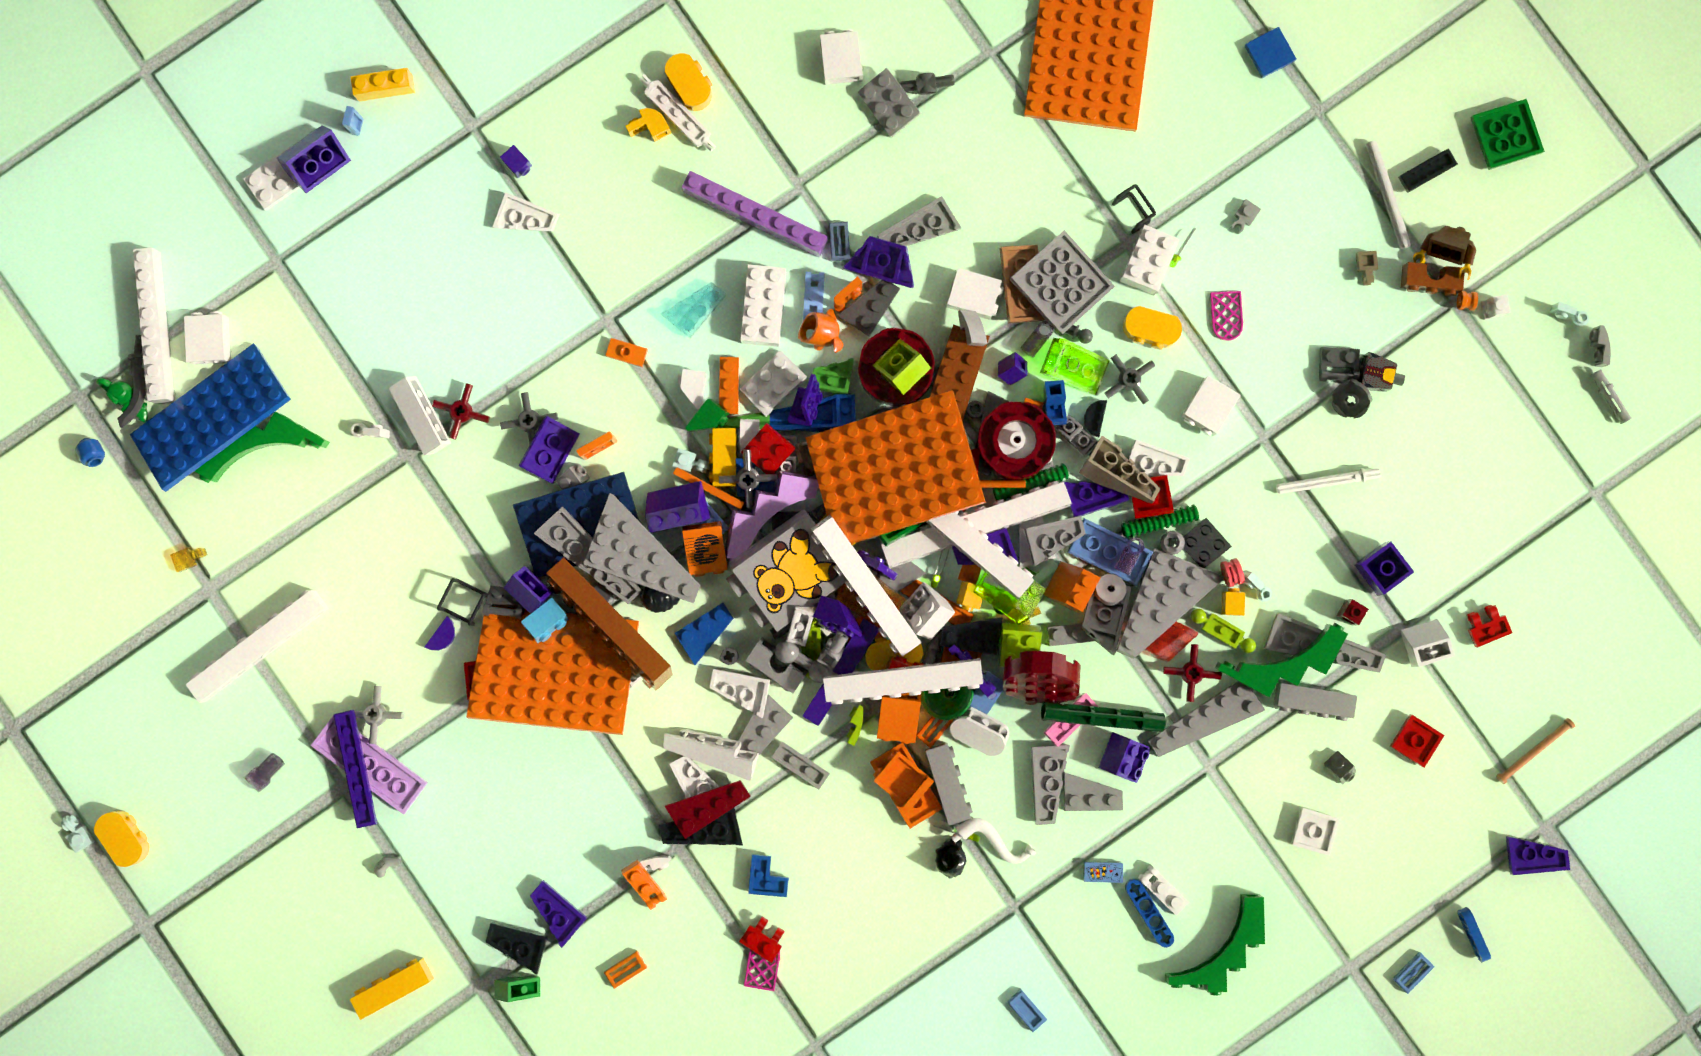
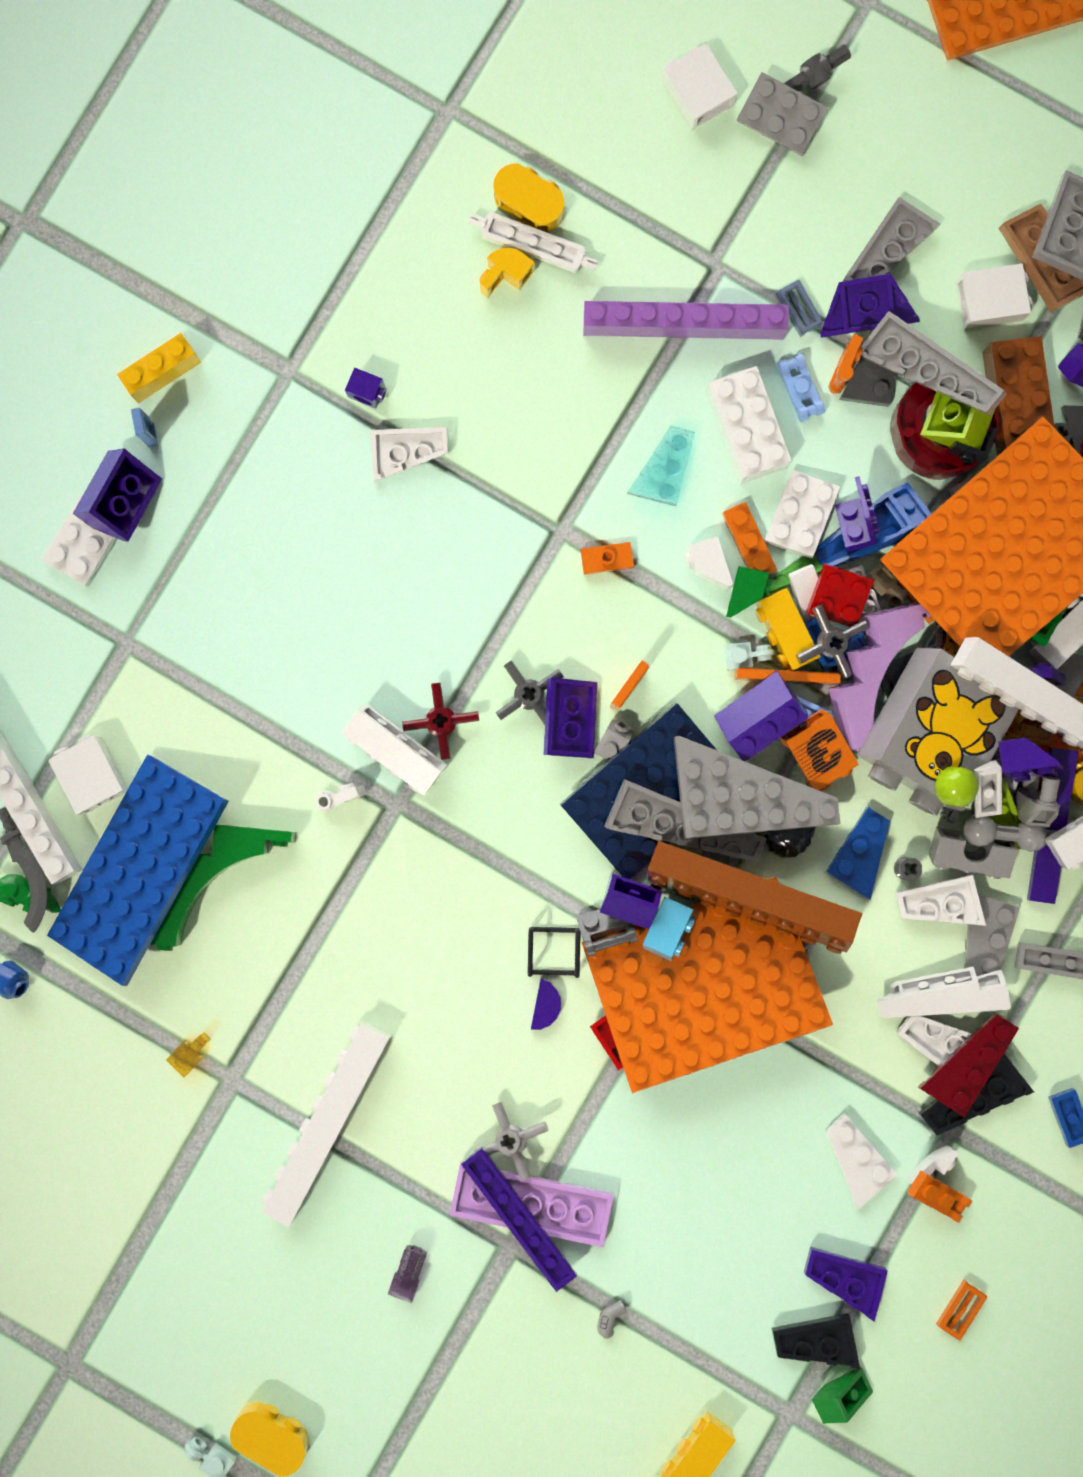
camera: 20 degrees left, 0 degrees up
orange piece [798,309,844,353] -> none
bright green wing [813,358,854,394] -> none
light grey slope [958,310,987,346] -> none
none -> white wing [825,1113,897,1209]
none -> light grey wing [860,311,1007,416]
none -> lime hair [935,767,979,807]
none -> black bracket [947,428,997,464]

